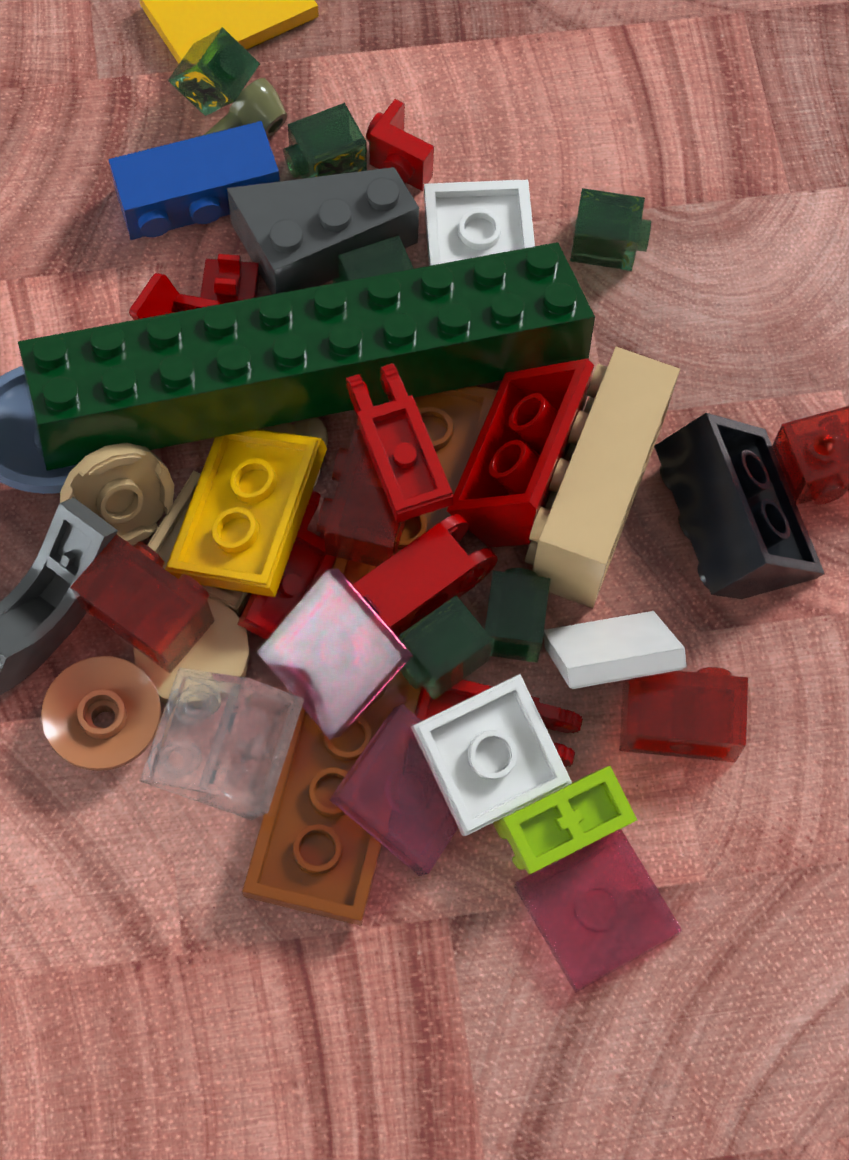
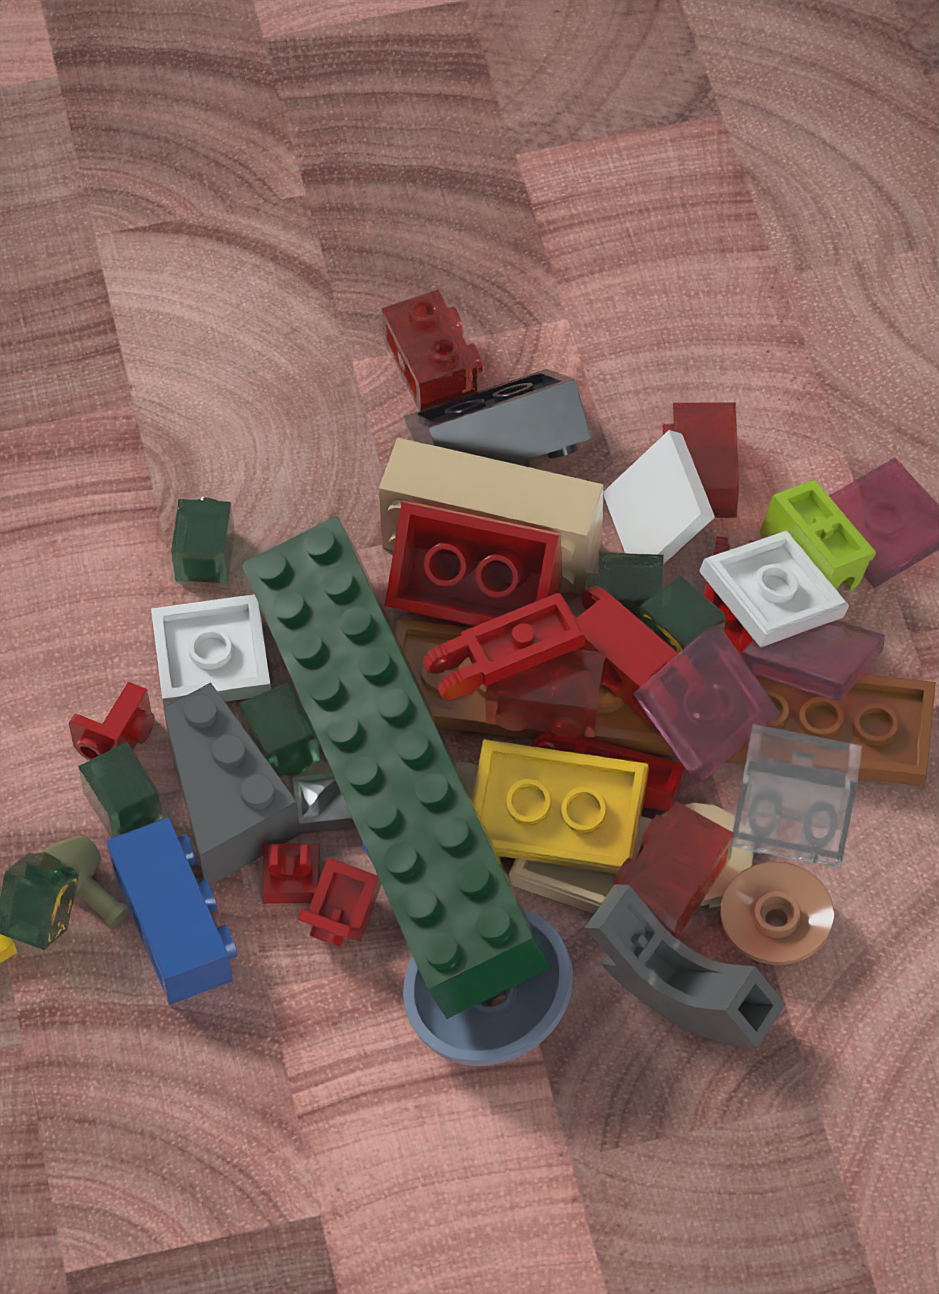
camera: 90 degrees left, 10 degrees down
tan tile [60,443,174,551] -> none

